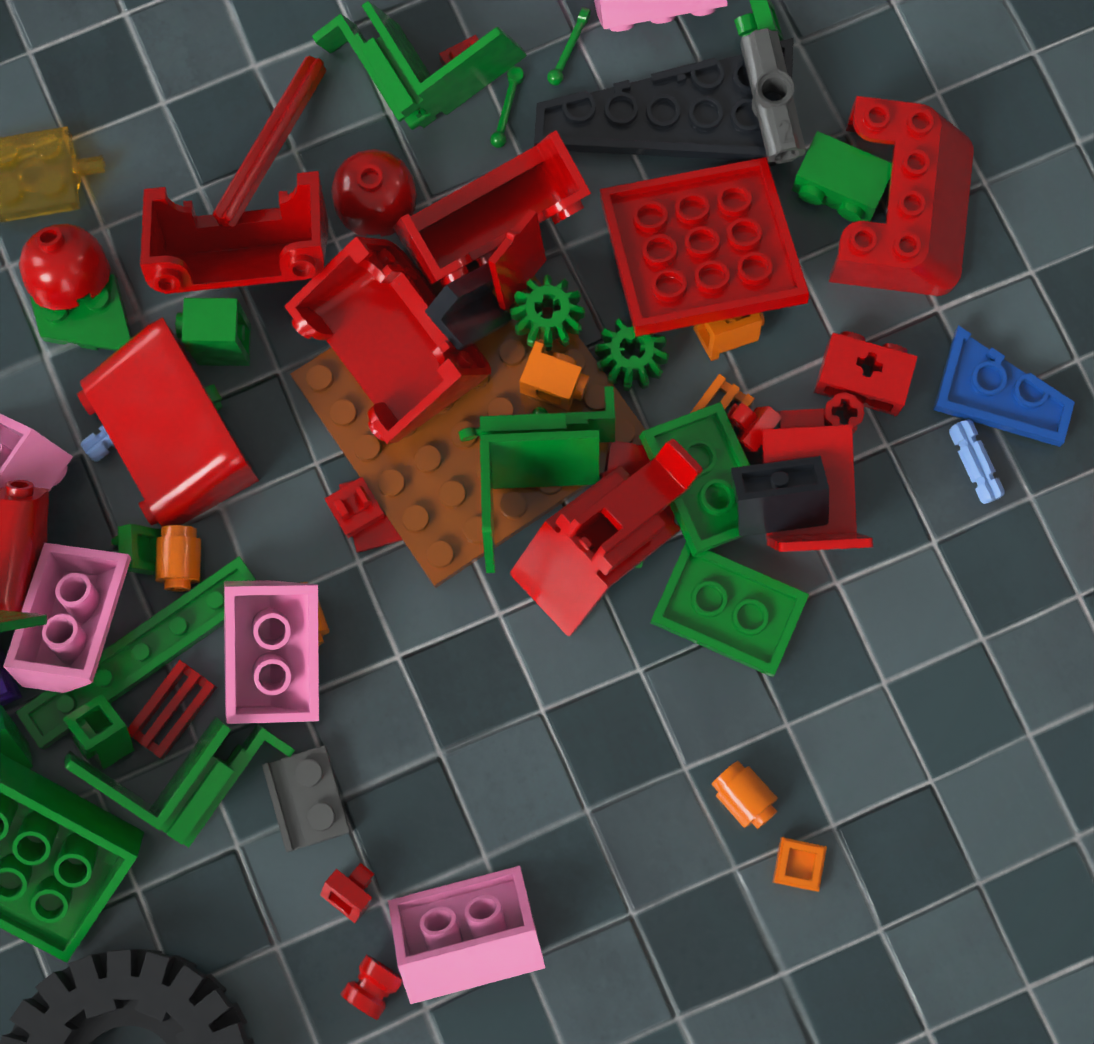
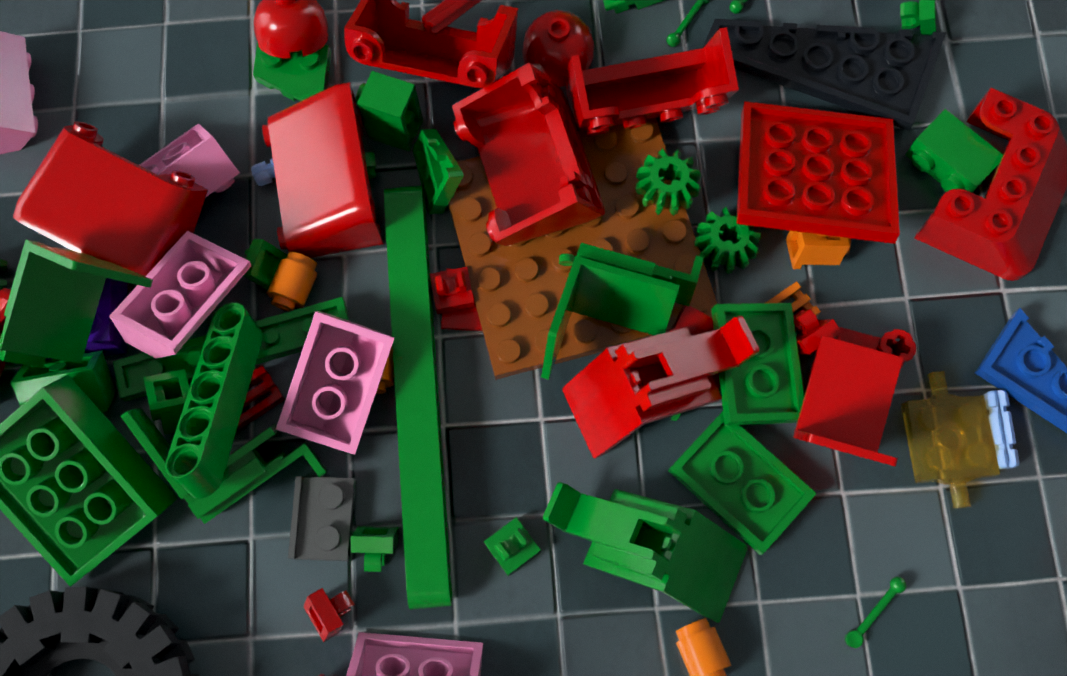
camera: 20 degrees right, 5 degrees down
black panel [424,263,512,351] -> none
red piece [488,209,546,311] -> none
orange brick [519,341,590,411] -> none
black panel [731,456,829,536] -> none
dark grey piece [740,28,806,164] -> none
red brick [813,331,918,416] -> none
none -> green beam [165,302,263,499]
none -> green tile [351,526,399,572]
none -> green beam [384,185,453,610]
none -> green wing [412,129,464,214]
none -> green tile [484,517,541,577]
none -> green piece [543,482,748,623]
none -> green hinge [845,577,907,648]
none -> clear yellow plate [901,371,1000,509]

